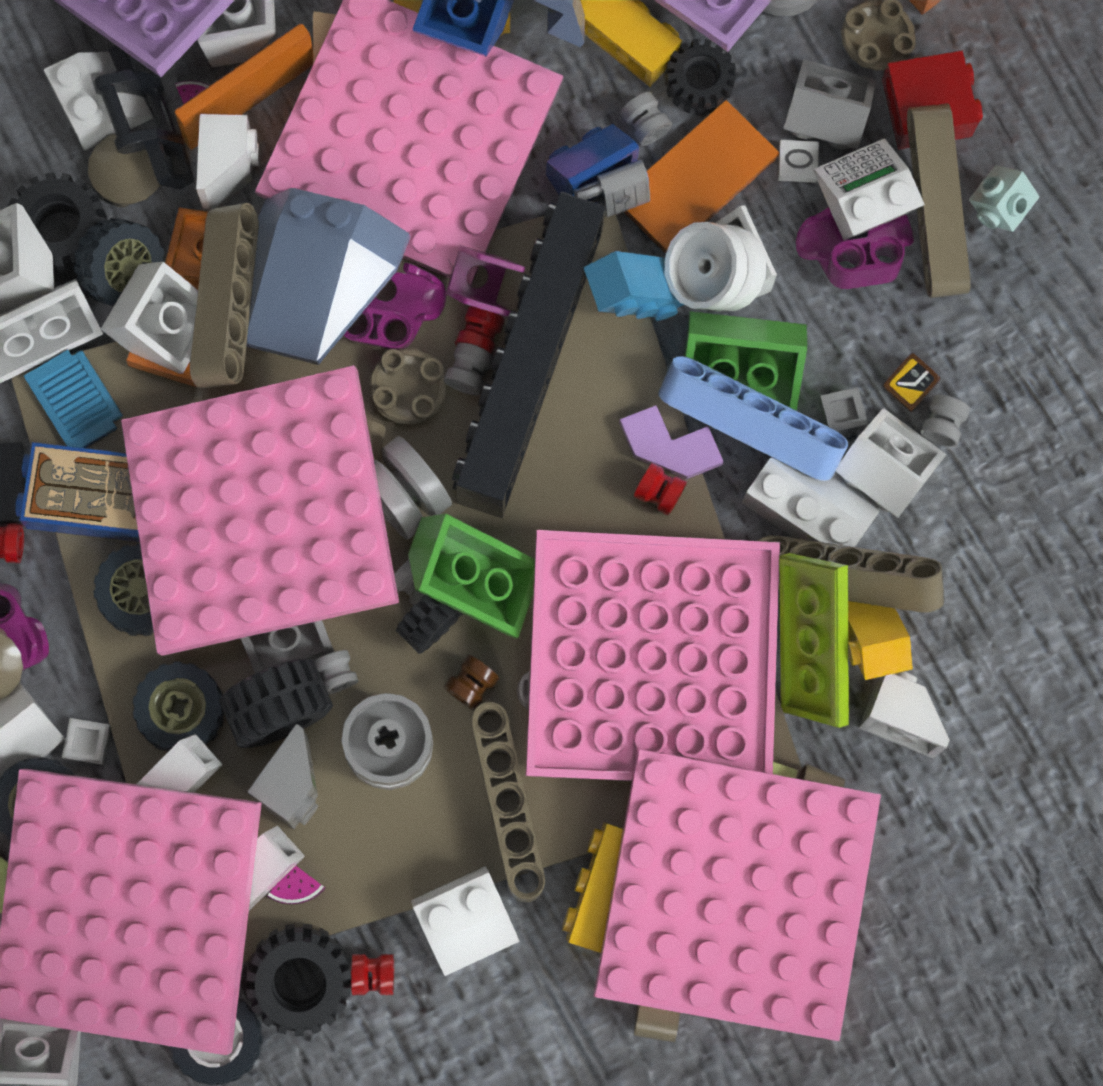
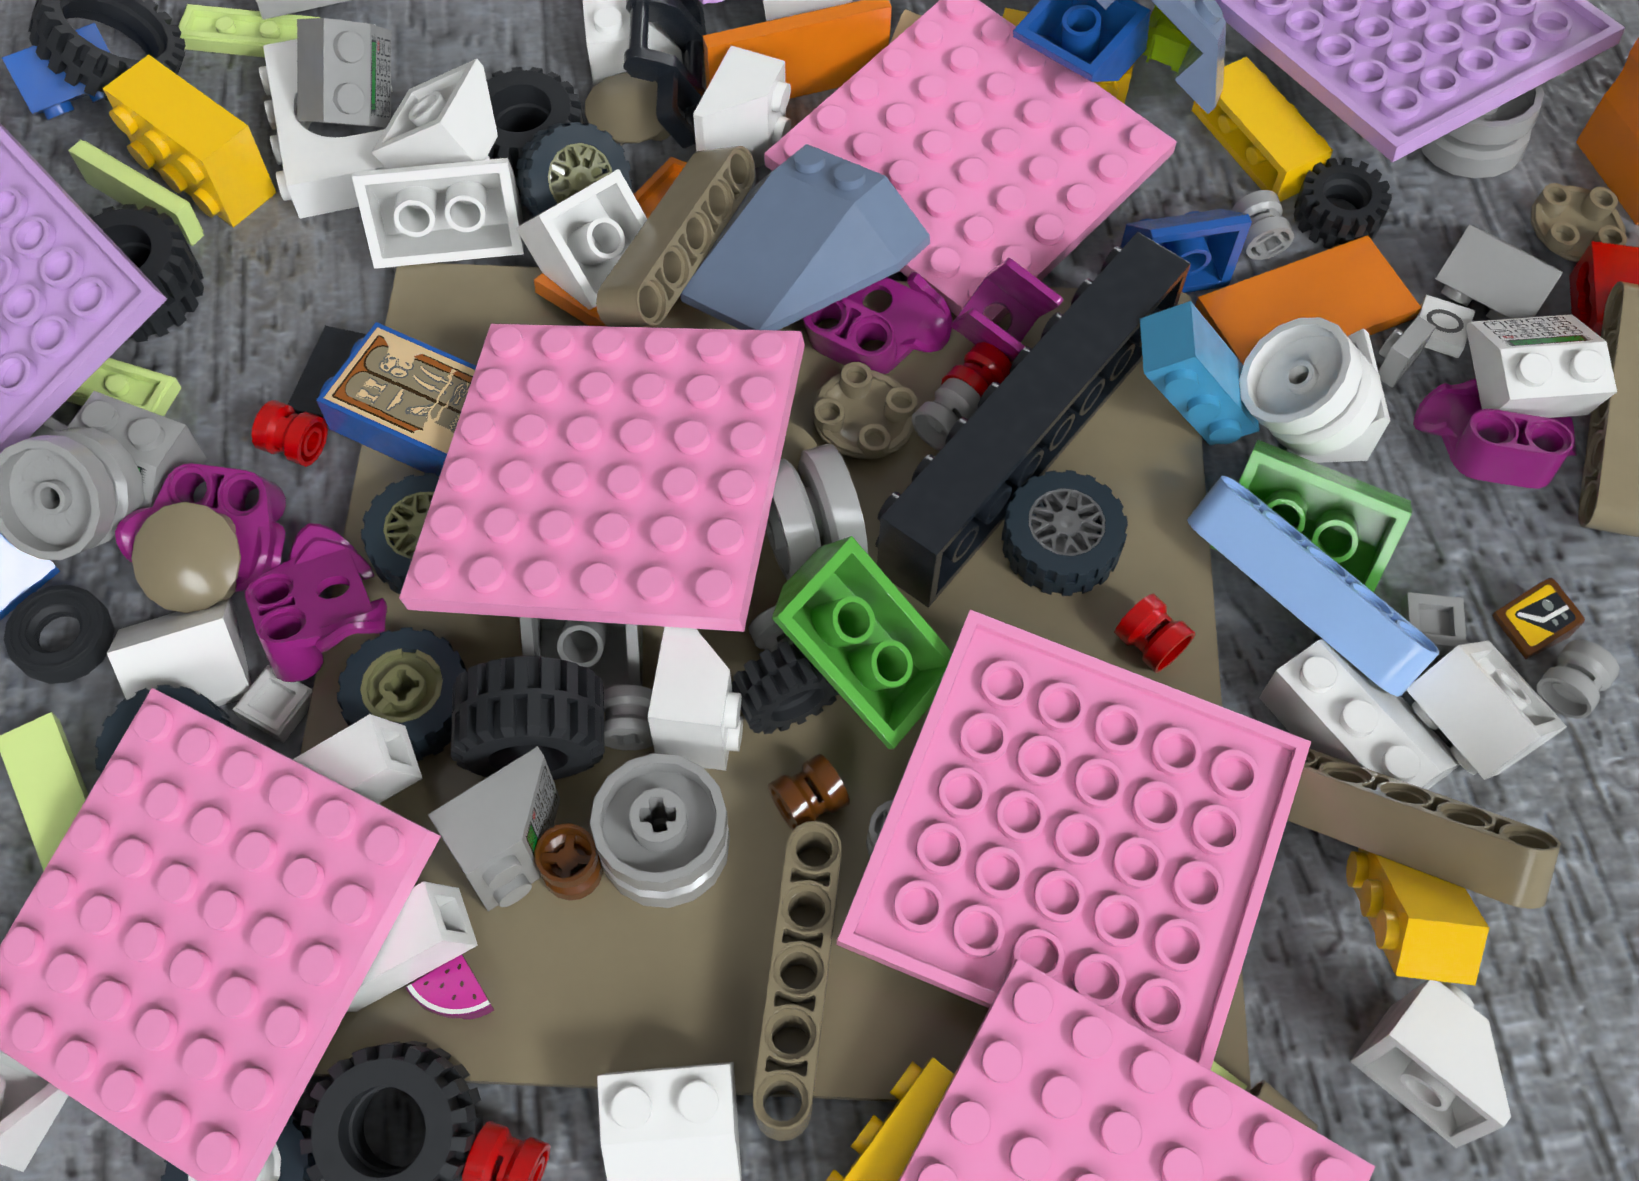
camera: 25 degrees right, 15 degrees down
dark azure window [24,350,123,448] -> none
light grey piece [574,159,650,218] -> none
lavender tile [619,405,724,479] -> none
lime tile [779,553,849,728] -> none
none -> magenta piece [245,523,387,682]
none -> reddish brown wheel [535,823,603,901]
none -> white slope [647,627,743,771]
none -> black wheel [1001,470,1128,596]
none -> light grey plate [1378,316,1436,388]

